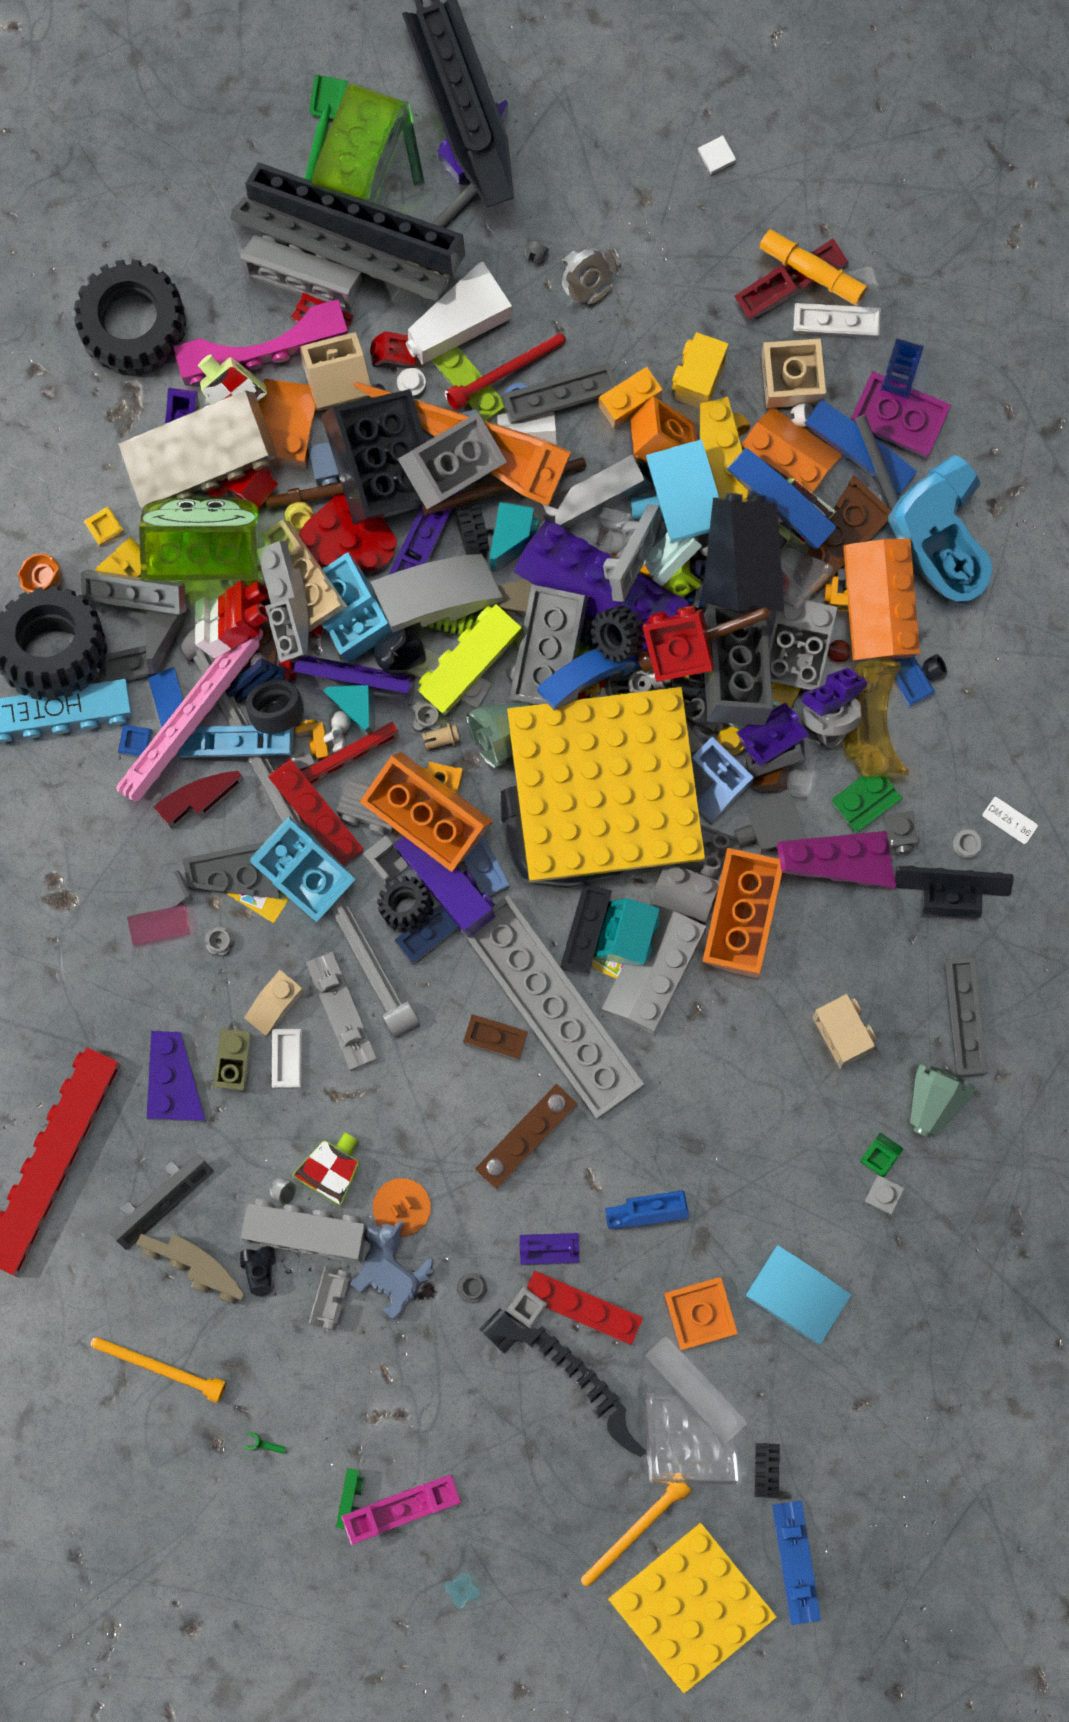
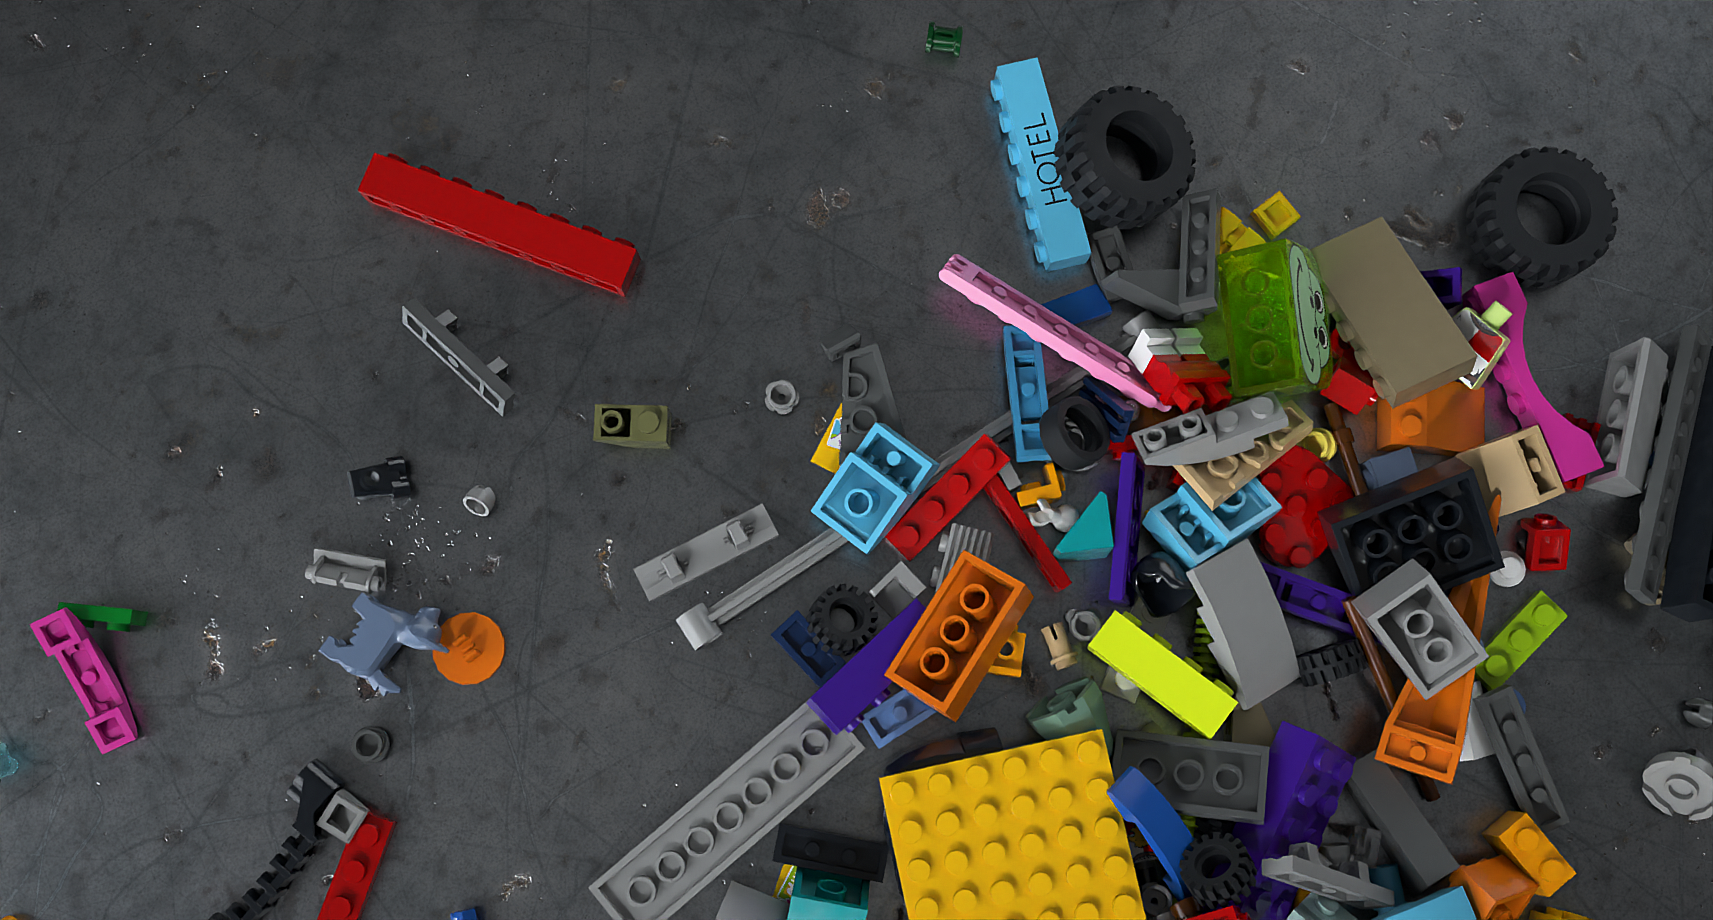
camera: 75 degrees right, 0 degrees up
orange hair [17,553,62,593] -> none
light orange piece [91,1337,227,1404] -> none
blue tile [118,724,153,757] -> none
clear pink tile [127,905,190,946] -> none
dark tan slope [136,1234,246,1304] -> none
dark purple wing [147,1031,206,1122] -> none
dark red slope [153,770,244,828] -> none
light grey brick [241,1199,367,1263] -> none
green hand [243,1432,286,1454] -> none
tan slope [244,970,304,1037] -> none
white tile [272,1029,302,1088] -> none
torso [292,1132,360,1208] -> none
white slope [406,261,512,364] -> none
red piece [445,334,566,411] -> none
reddish brown plate [463,1014,528,1060] -> none
reddish brown piece [475,1083,578,1191] -> none
teal slope [489,502,539,572] -> none
dark purple hinge [519,1233,580,1265] -> none

